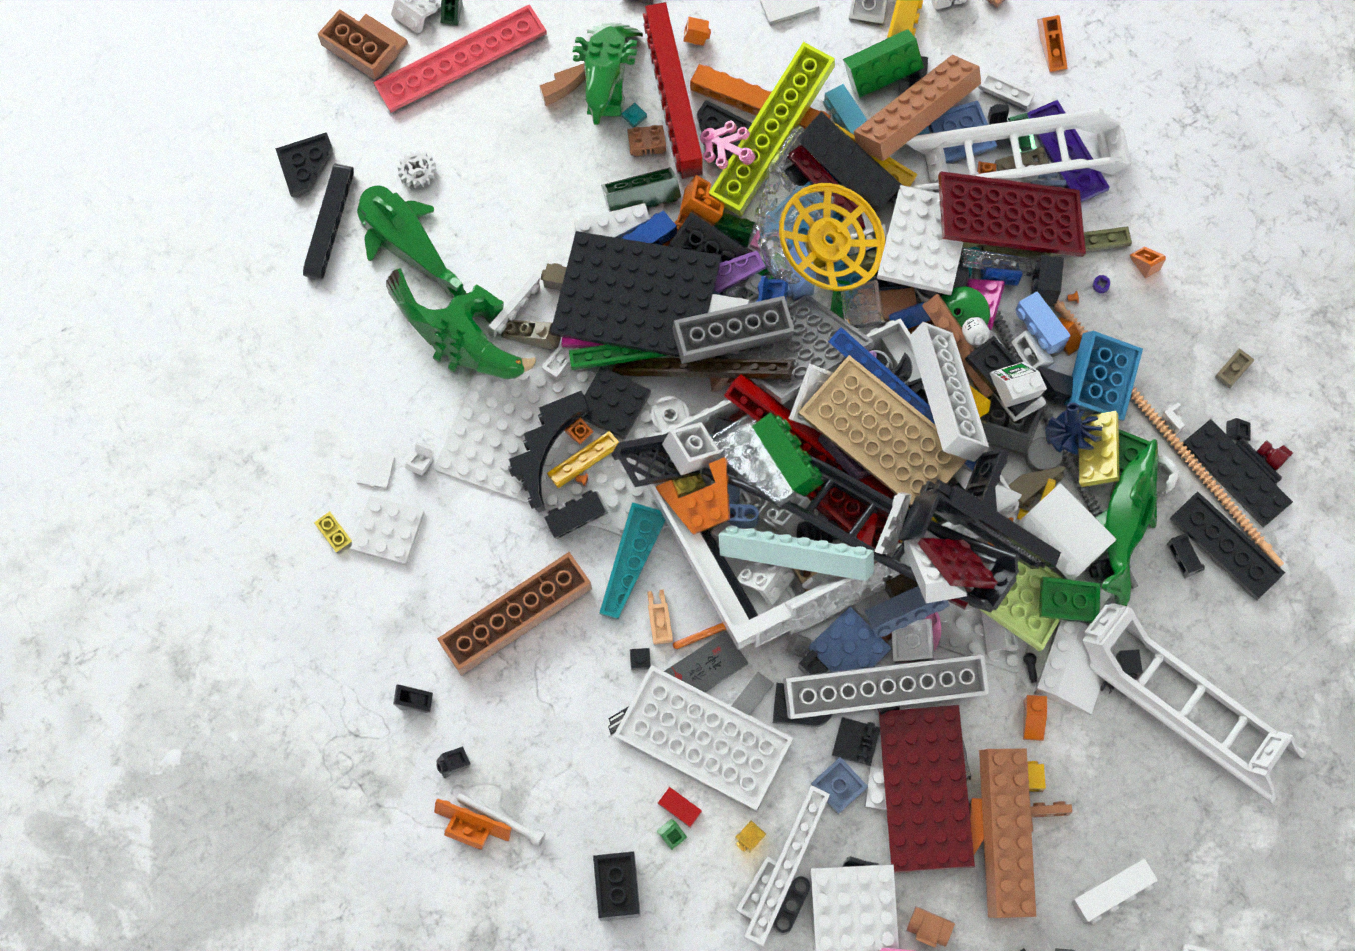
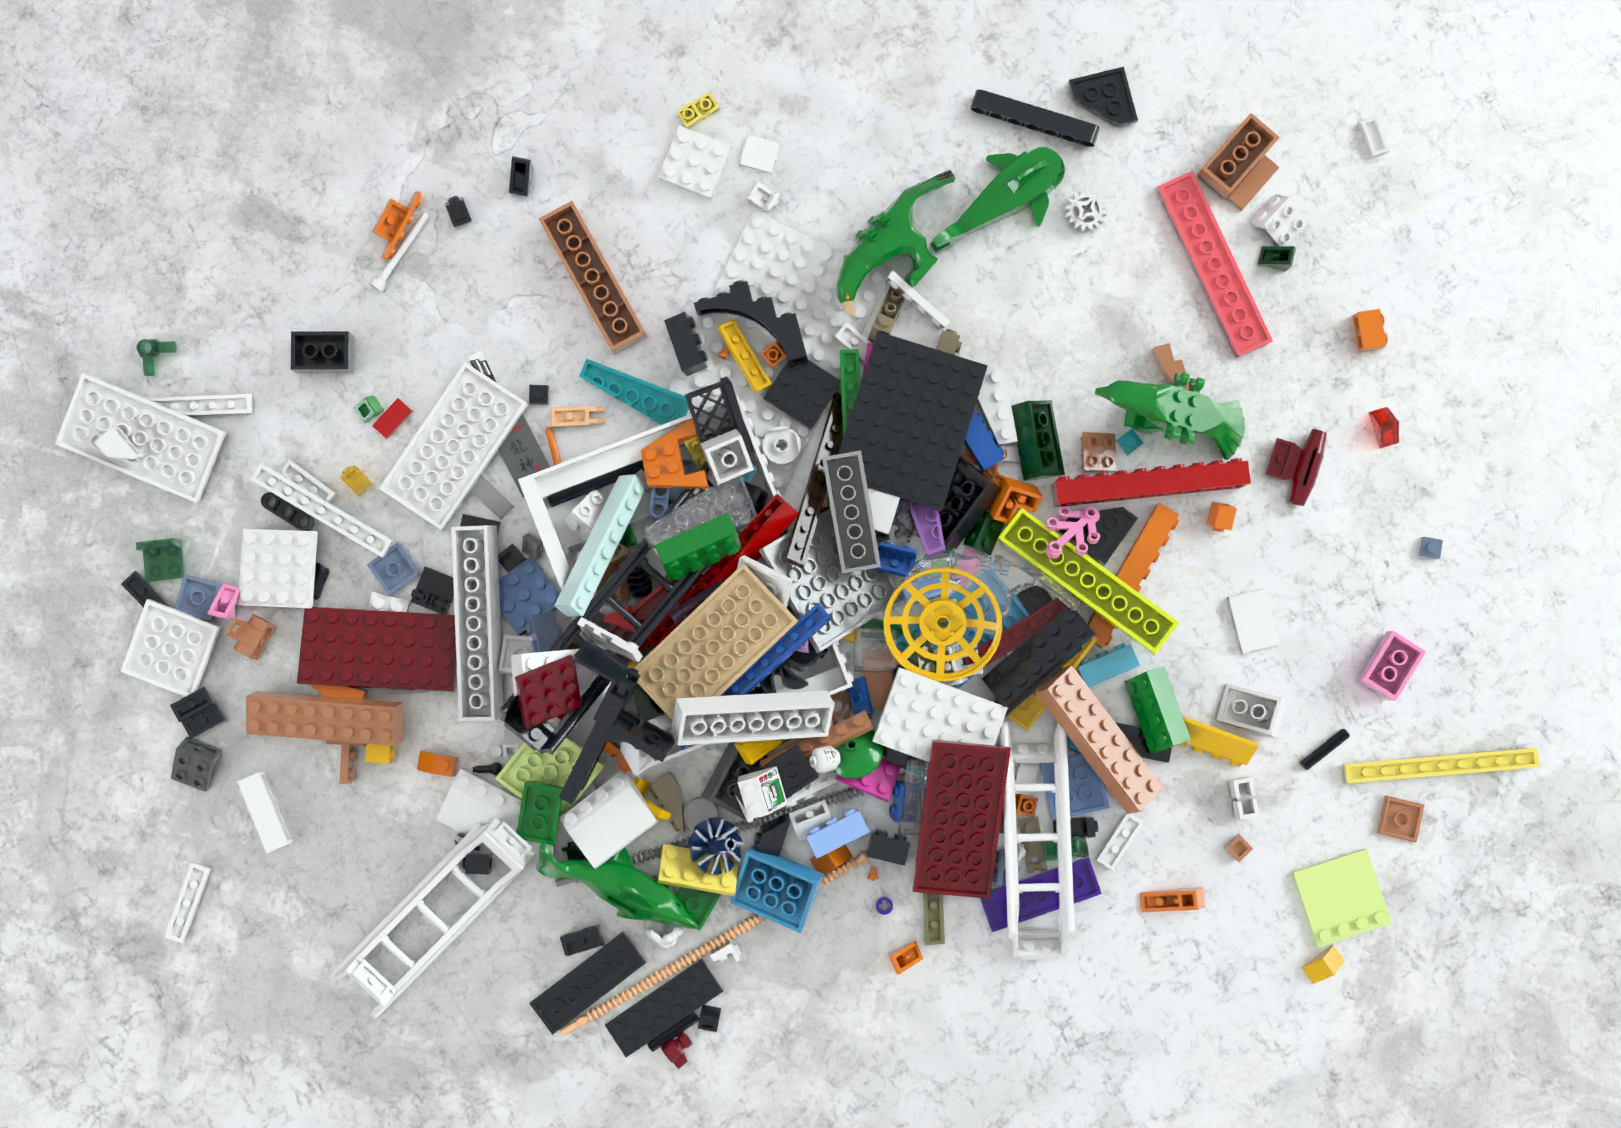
camera: 90 degrees right, 15 degrees up
dark tan plate [1215,348,1255,388] -> none

